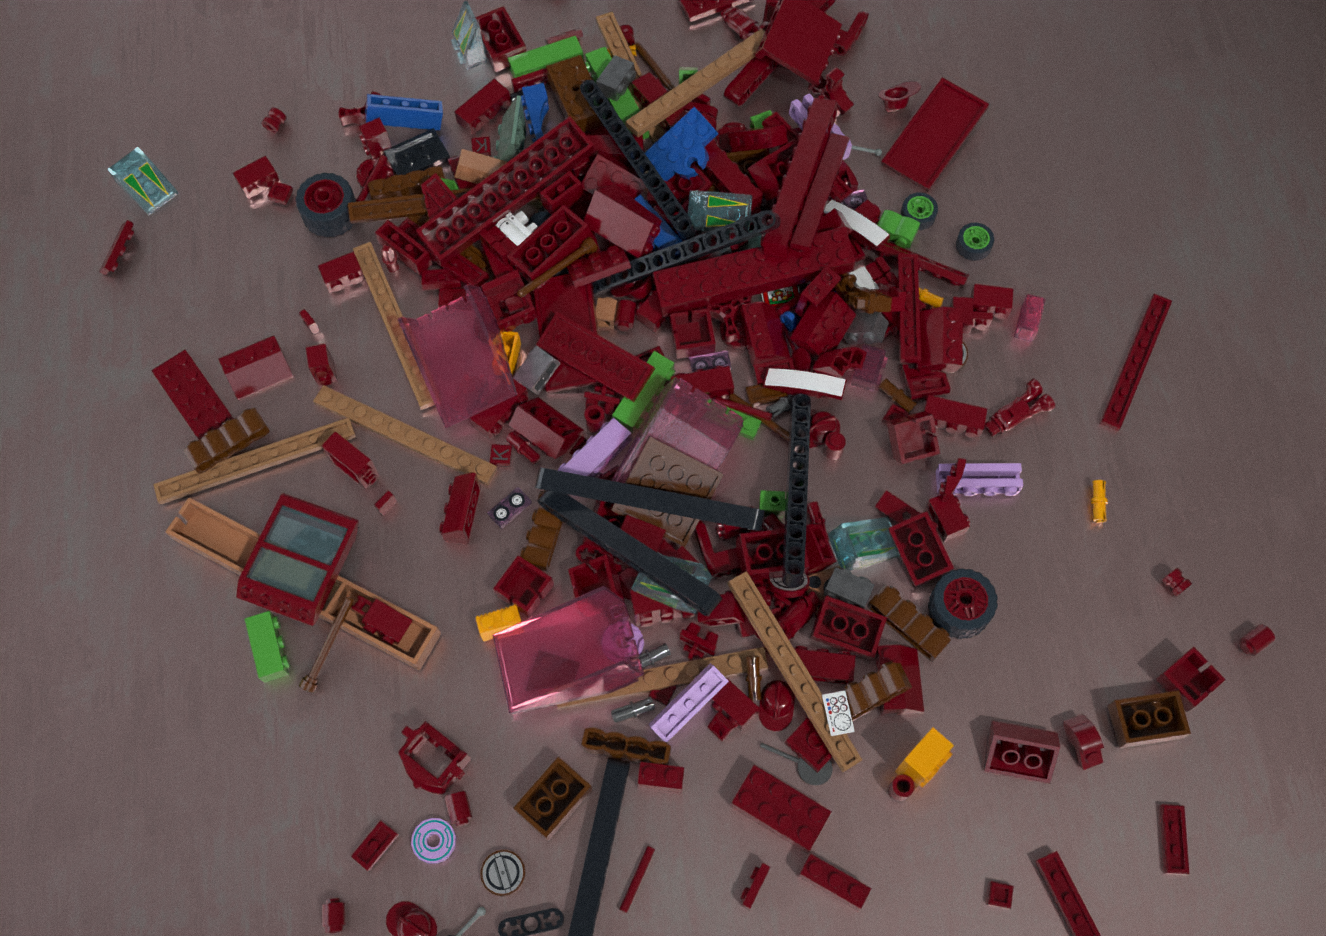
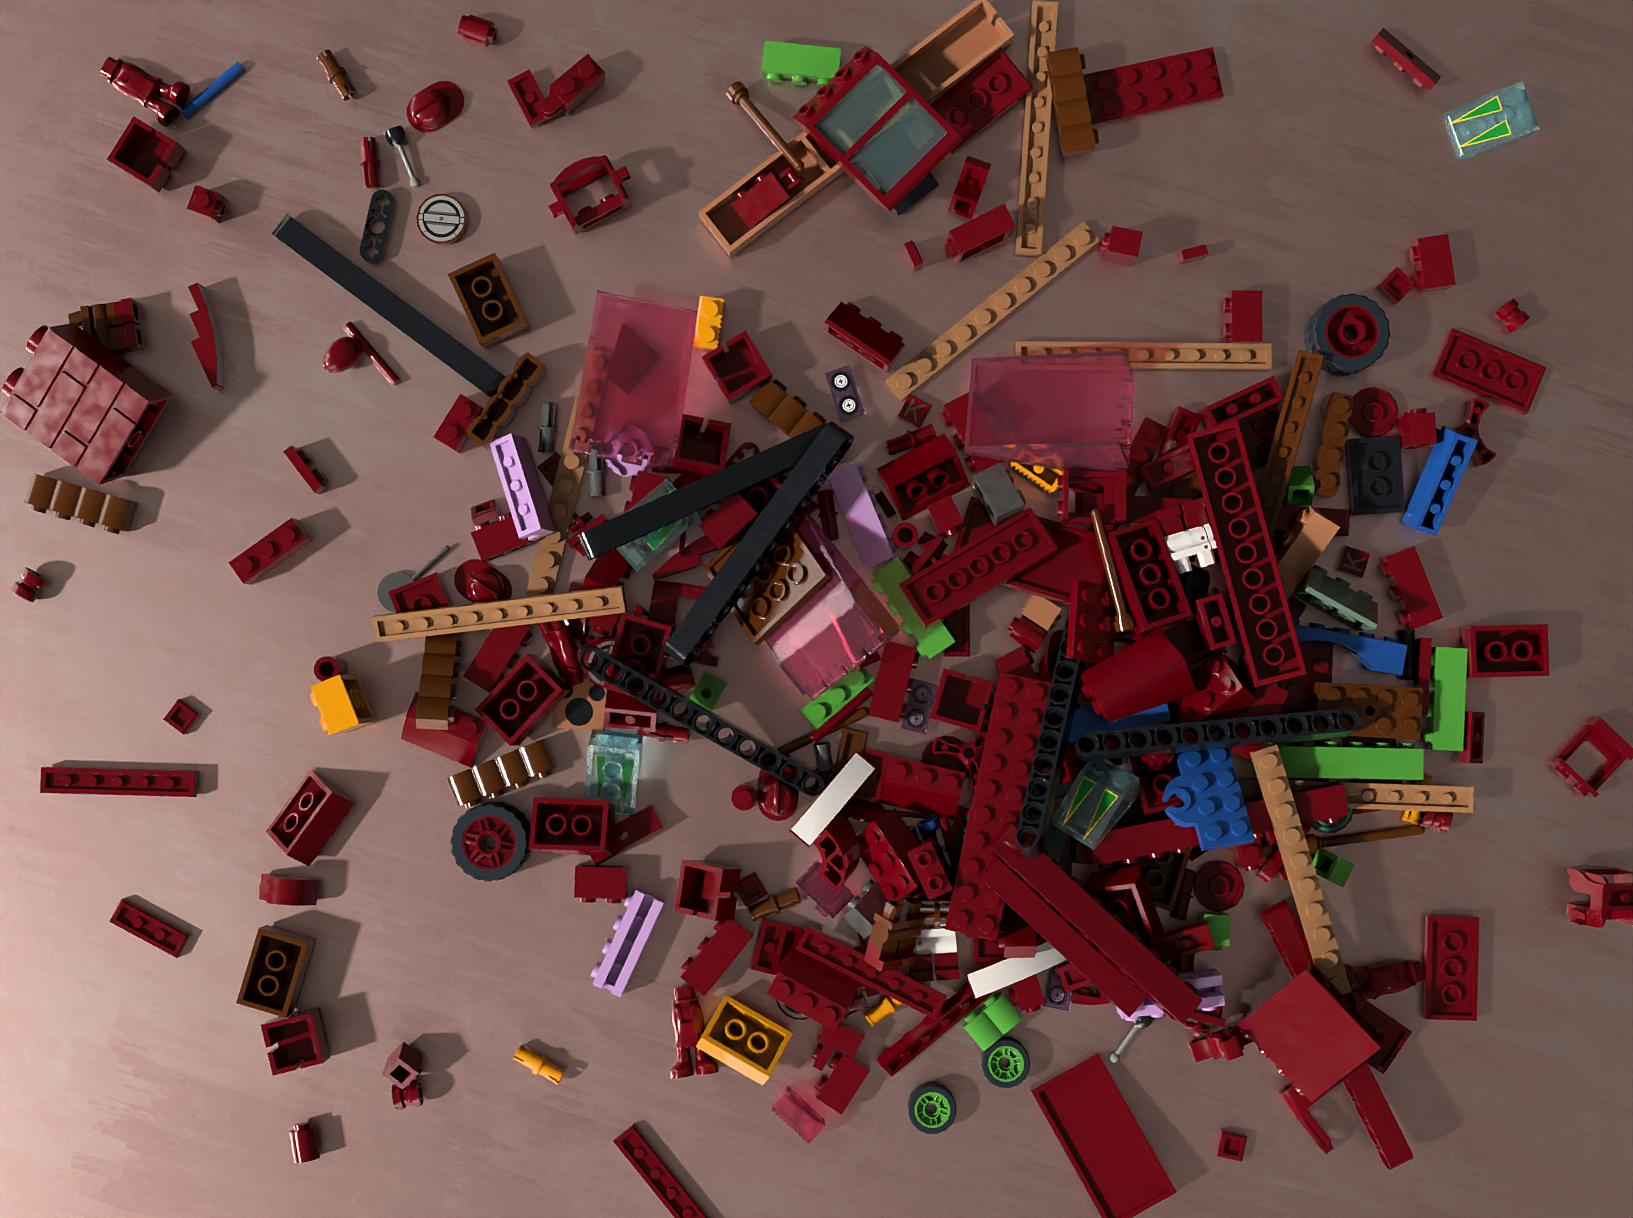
camera: 115 degrees right, 20 degrees up
dark red slope [218,335,294,401] -> none
dark red bar [356,155,387,202] -> none
dark red axle [381,244,399,273] -> none
lavender tile [411,818,457,864] -> none
dark red wing [421,173,458,220] -> none
dark red brick [445,791,473,827] -> none
clear light blue slope [451,1,487,70] -> none
flat silver brick [596,55,636,101] -> none
dark red brick [728,124,788,152] -> none
dark red brick [731,765,832,854] -> none
reddish brown pin [745,655,762,701] -> none
white sticker [822,691,855,736] -> none
flat silver brick [824,567,875,609] -> none
dark red piece [878,81,921,113] -> none
dark red slope [939,458,967,502] -> none
none -> dark red animal [322,337,362,373]
none -> dark red brick [382,1042,423,1090]
none -> dark red brick [541,54,605,119]
none -> light orange brick [696,994,793,1086]
none -> dark red tile [921,48,1033,154]
none -> dark red brick [925,495,964,539]
none -> dark red brick [948,155,991,220]
none -> dark red tile [1215,1129,1247,1162]
none -> dark red tile [1431,328,1546,415]

